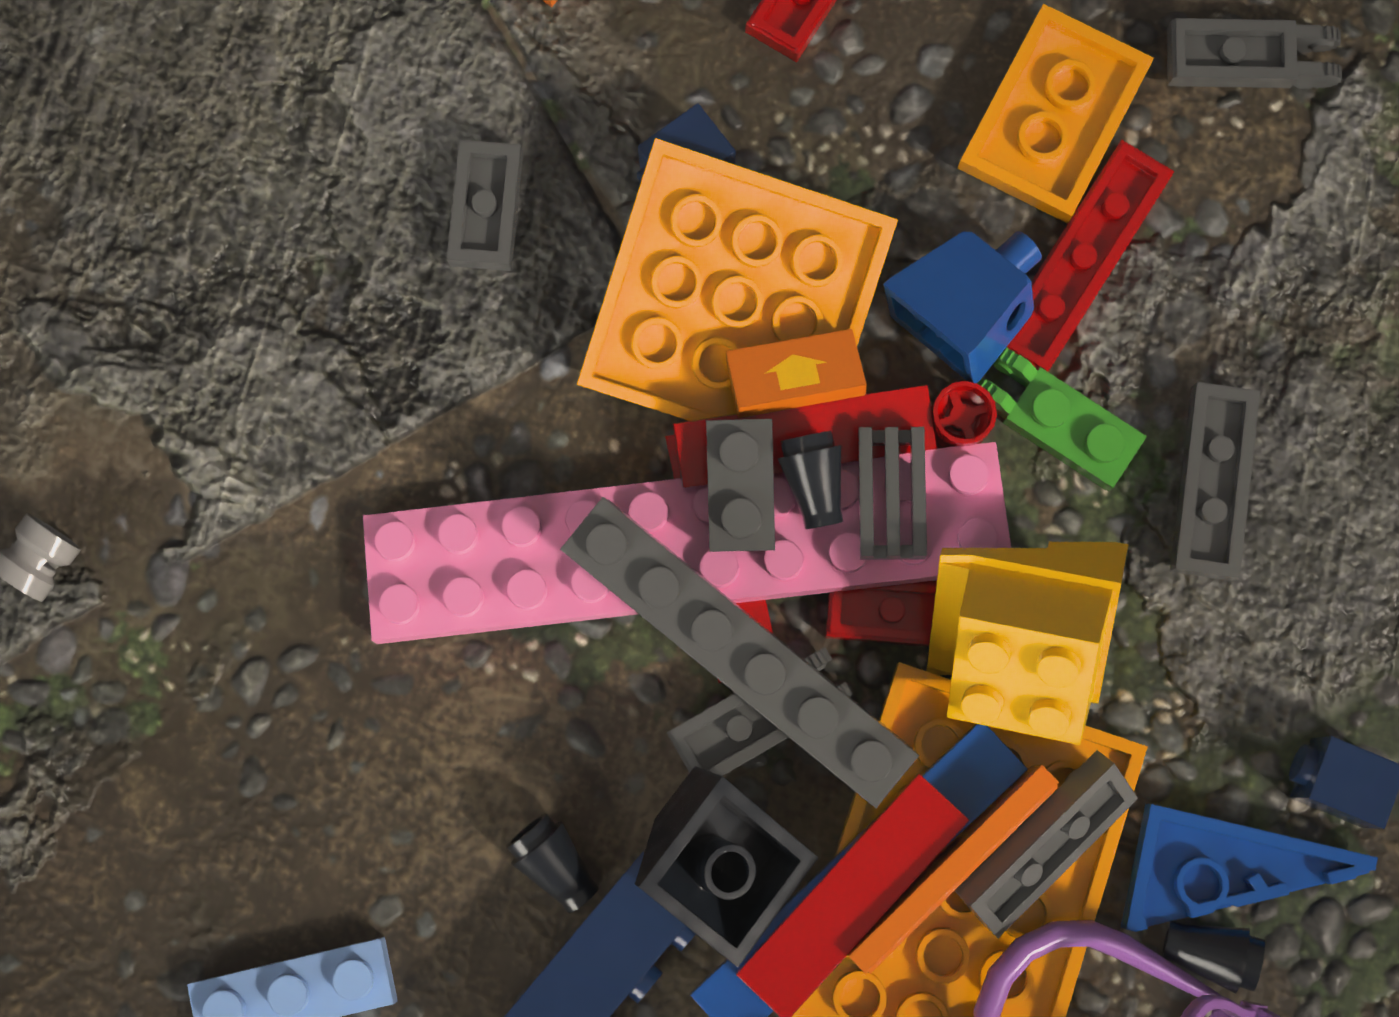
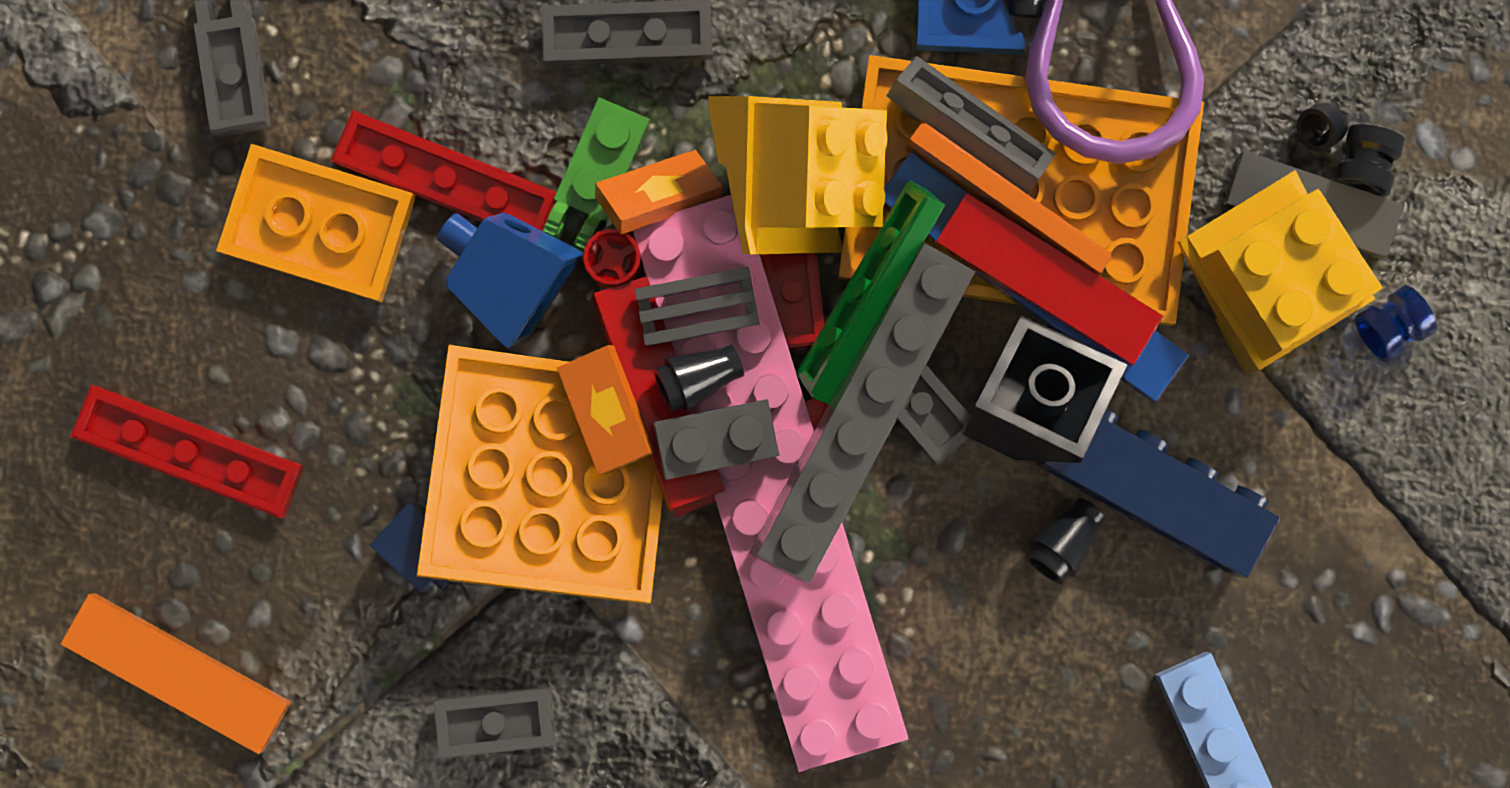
camera: 105 degrees left, 5 degrees up
none -> orange tile [595,150,723,234]
none -> green tile [796,180,945,405]

